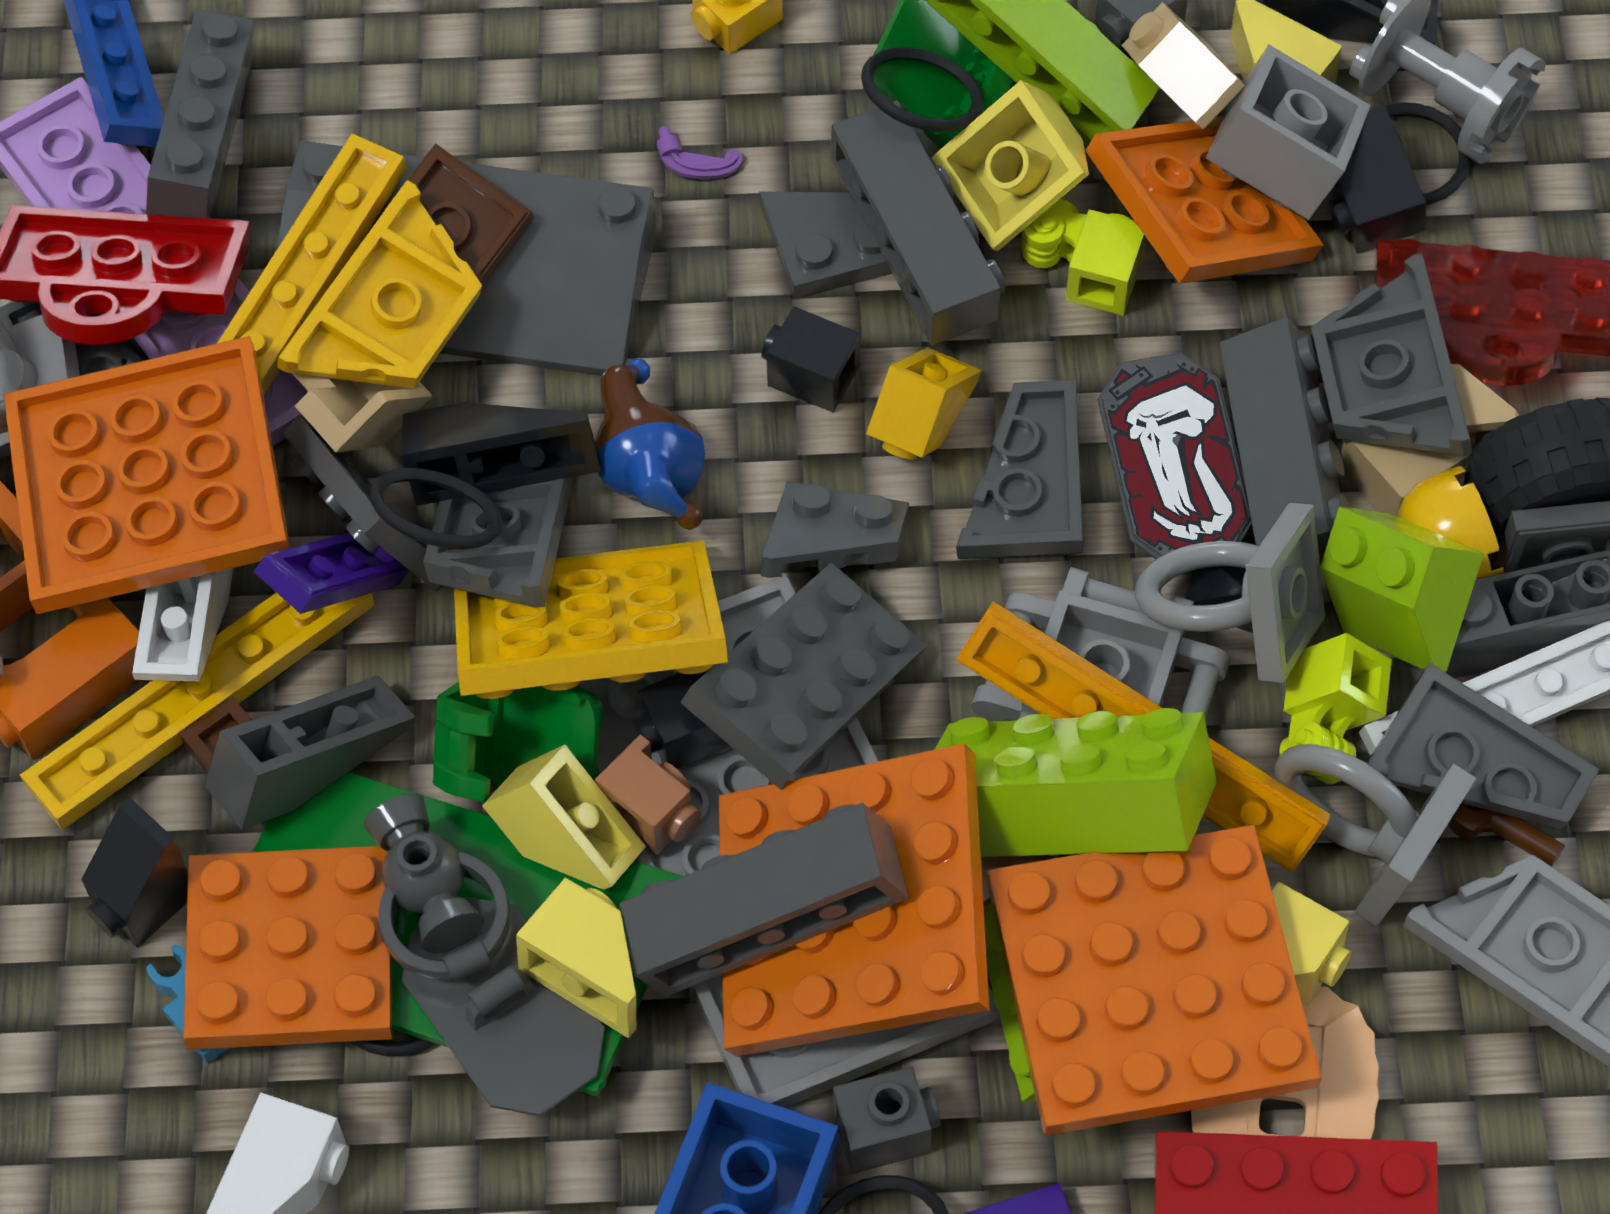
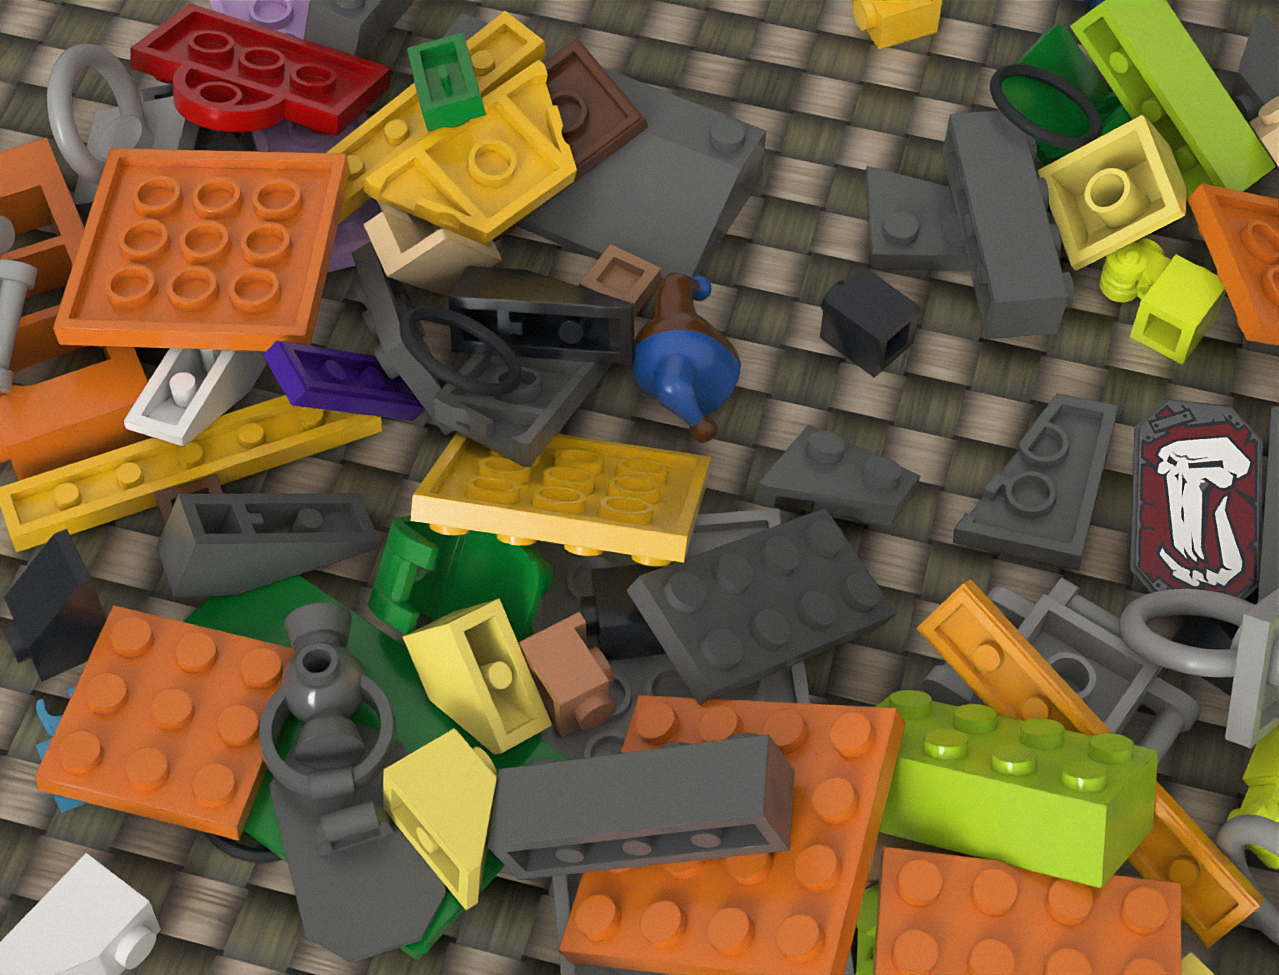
camera: 15 degrees right, 5 degrees down
medium lavender piece [656,126,742,180] -> none
yellow slope [866,347,982,460] -> none
none -> green plate [407,32,486,132]
none -> medium nougat plate [579,244,661,318]

